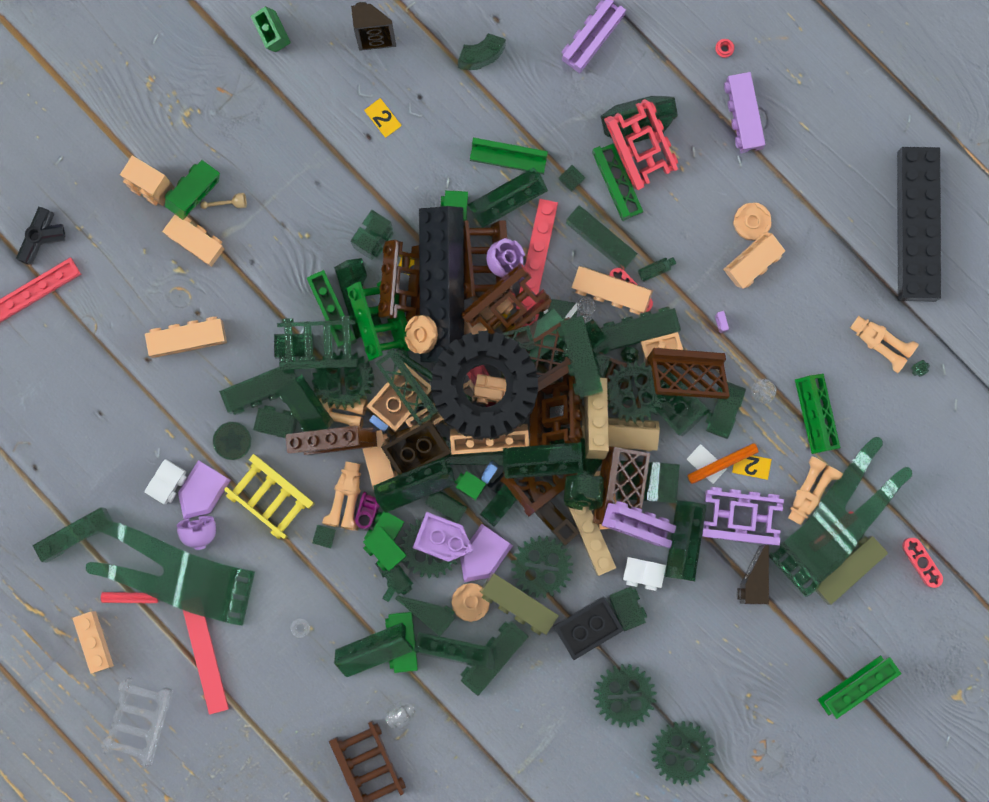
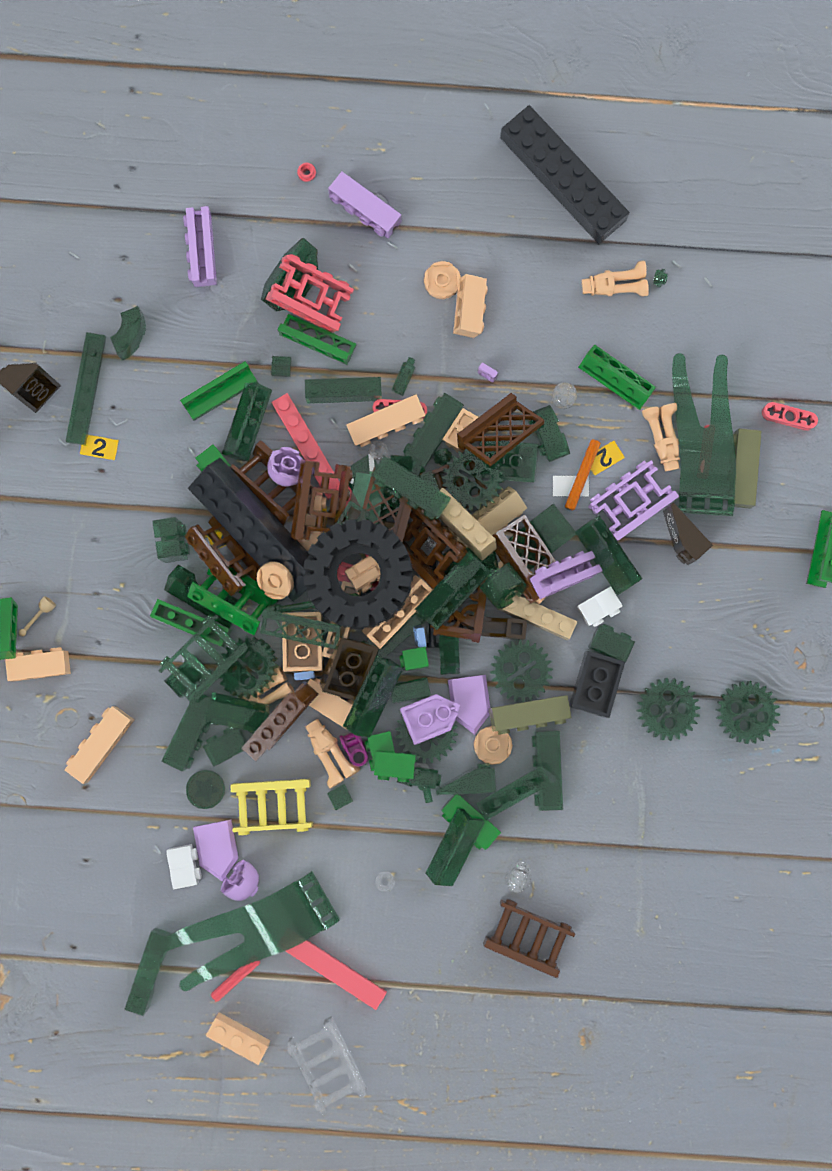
camera: 45 degrees left, 0 degrees up
none -> clear green tile [66,332,106,446]

